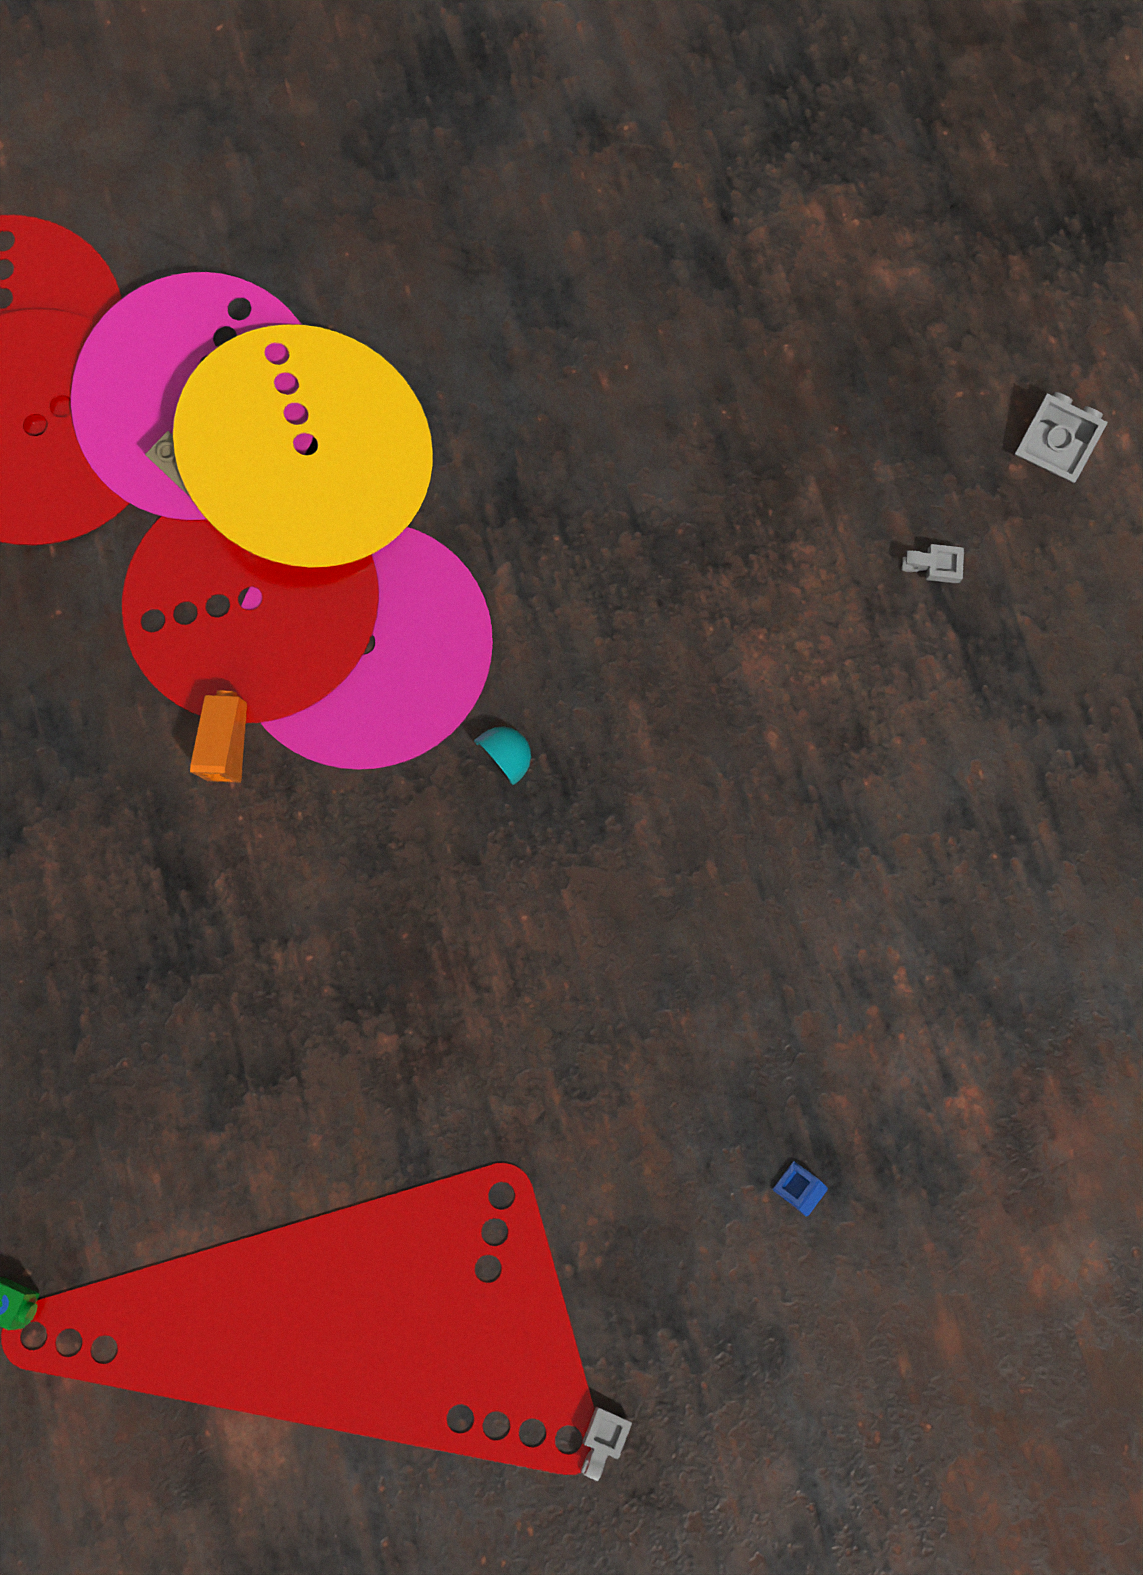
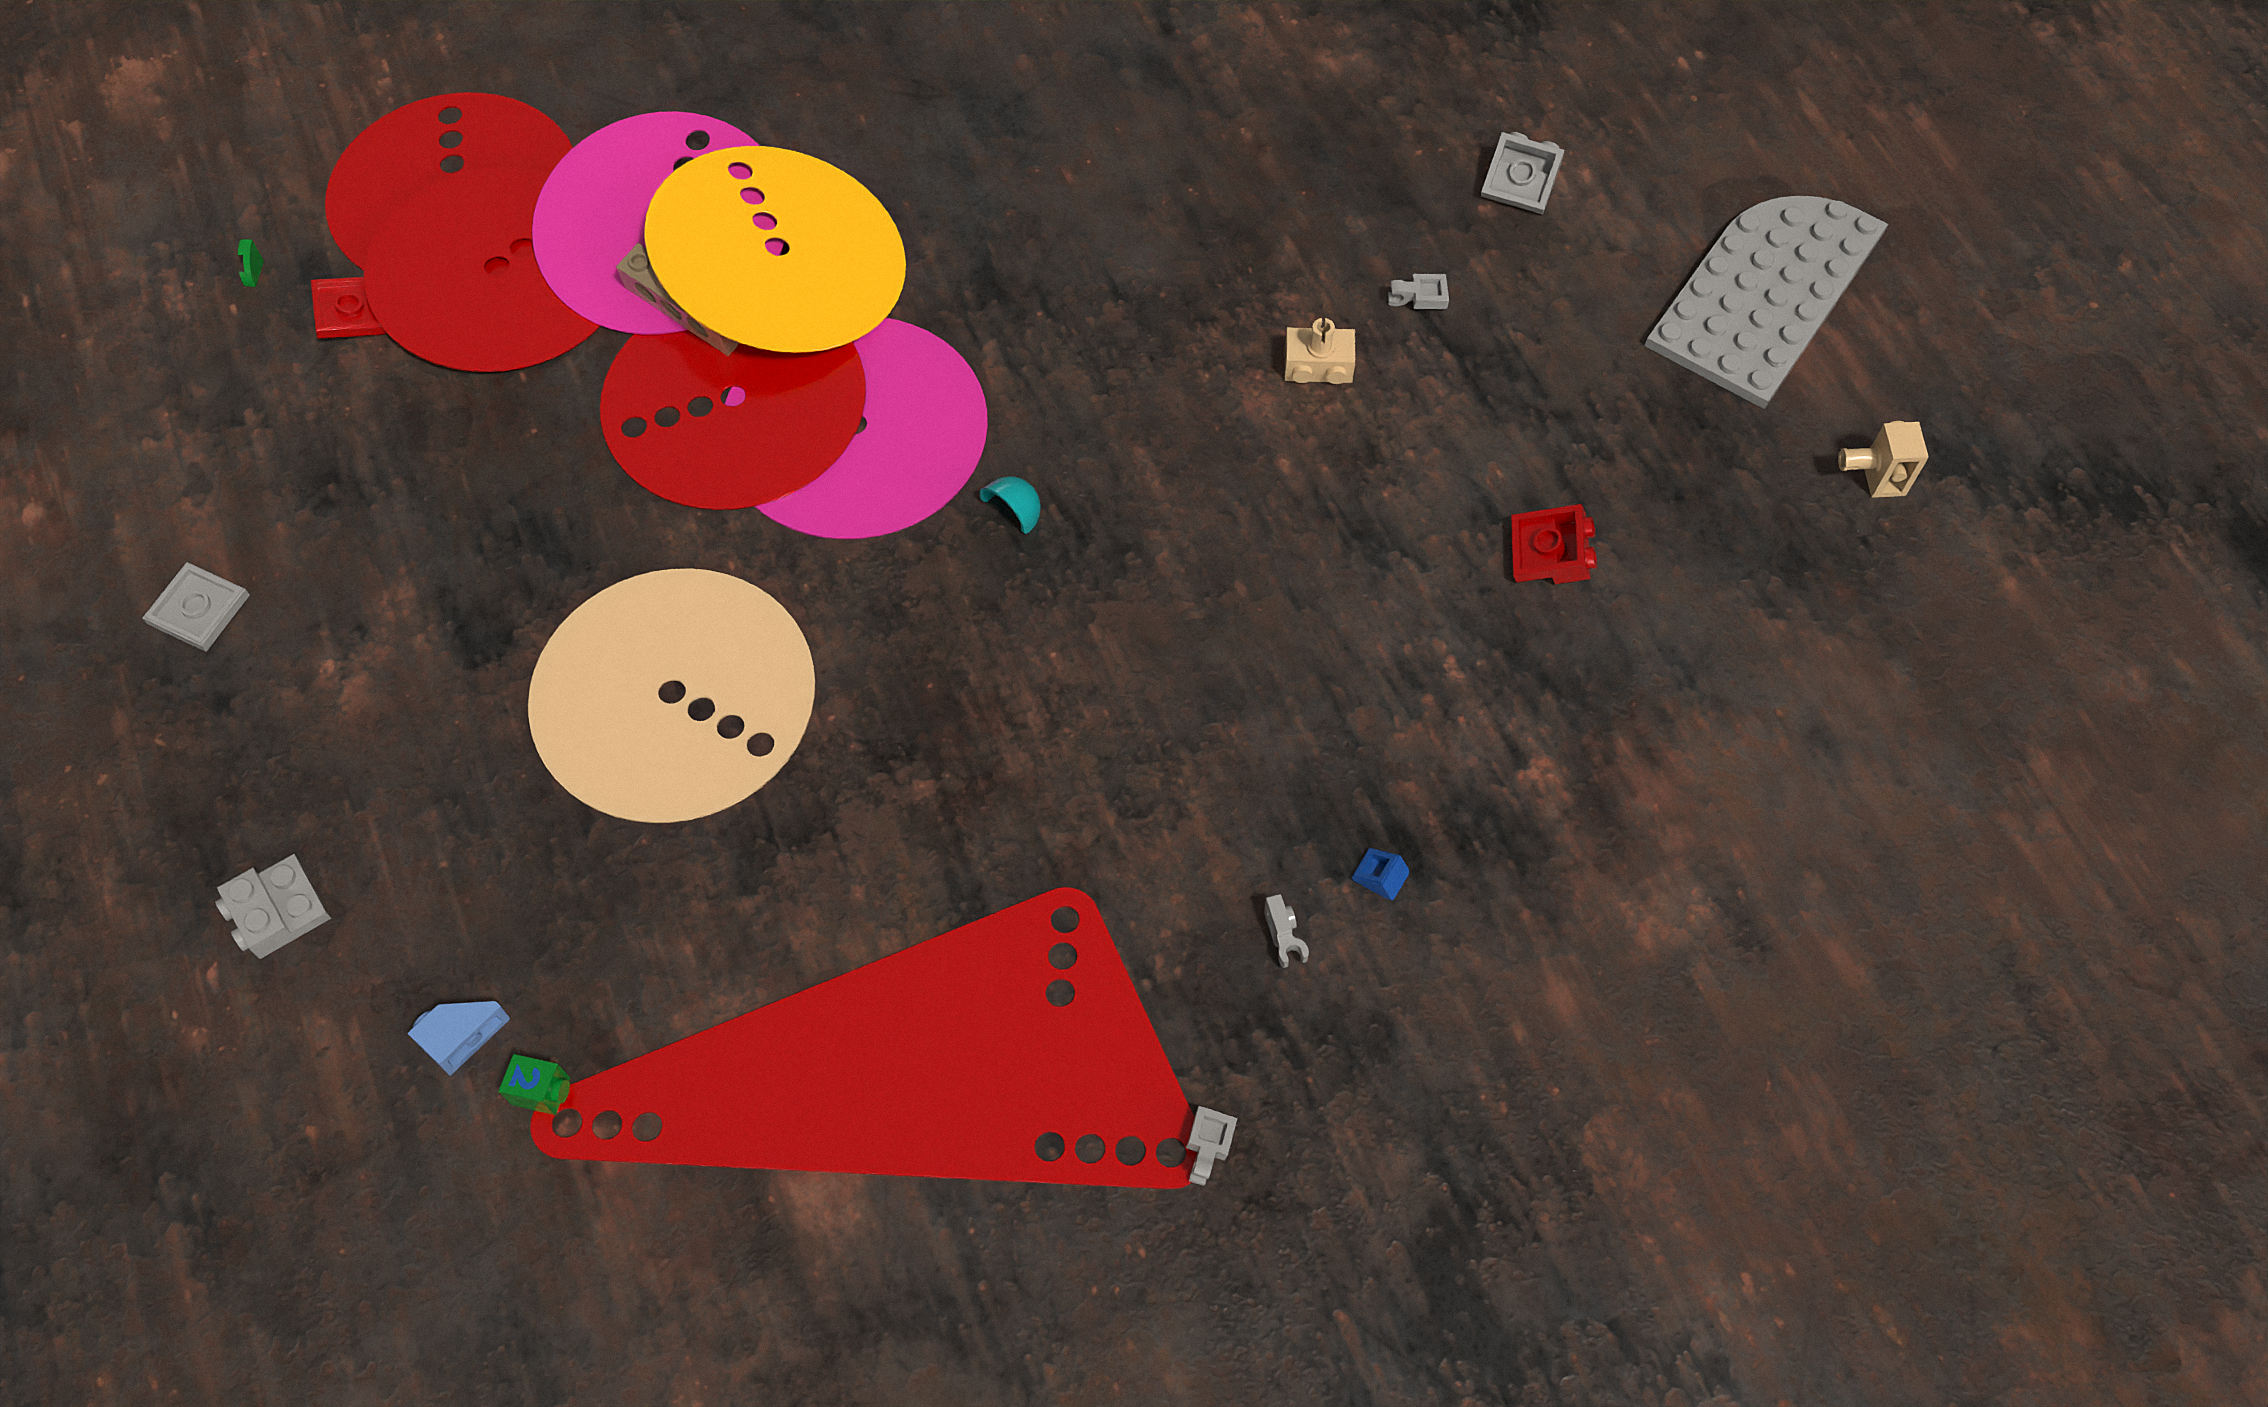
camera: 10 degrees left, 15 degrees down
orange slope [190,690,247,783] -> none
none -> tan piece [528,568,815,823]
none -> light grey plate [1264,894,1309,968]
none -> tan brick [1285,318,1355,384]
none -> red plate [1511,504,1597,584]

